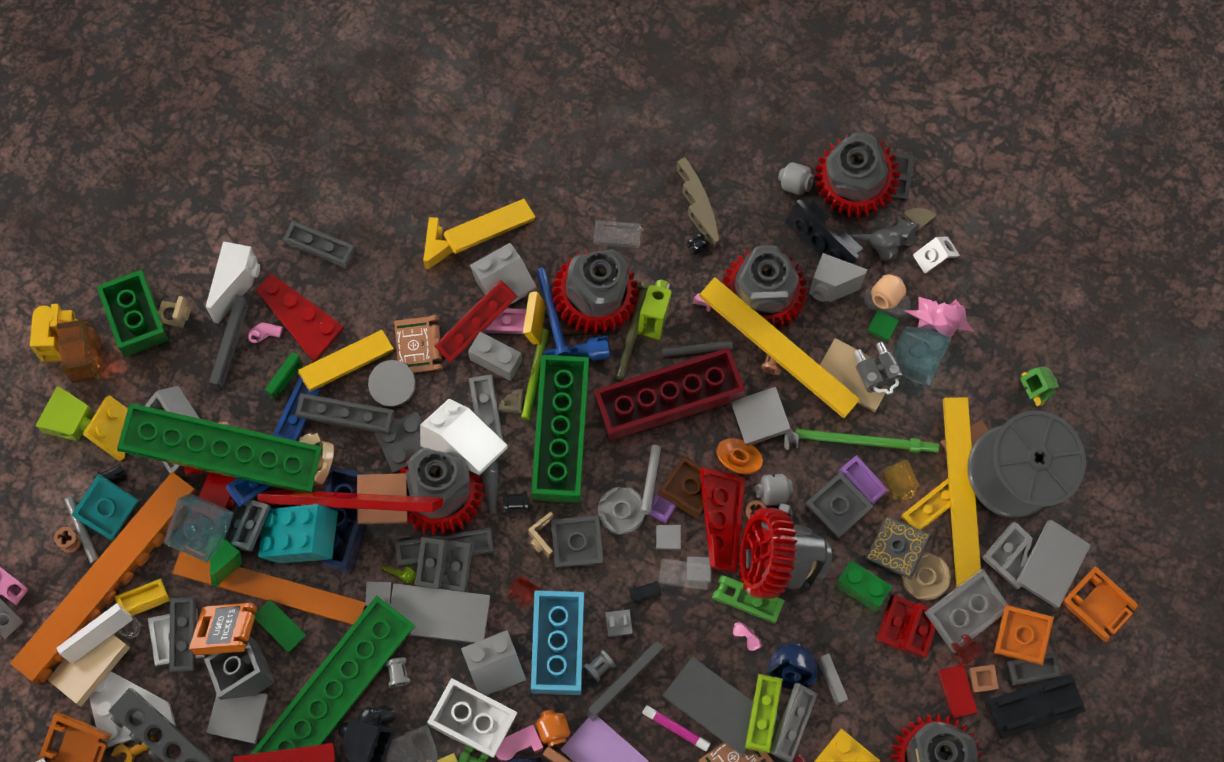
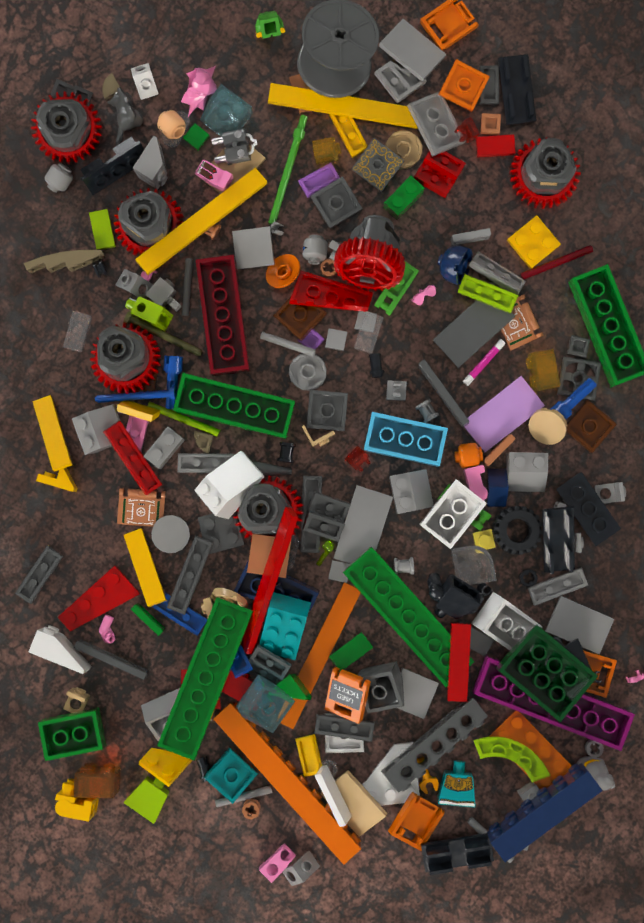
camera: 70 degrees left, 15 degrees up
none -> lime tile [89,209,116,250]
none -> light grey bracket [115,269,153,299]
none -> light grey brick [145,277,182,312]
none -> bright pink leg [195,160,234,192]

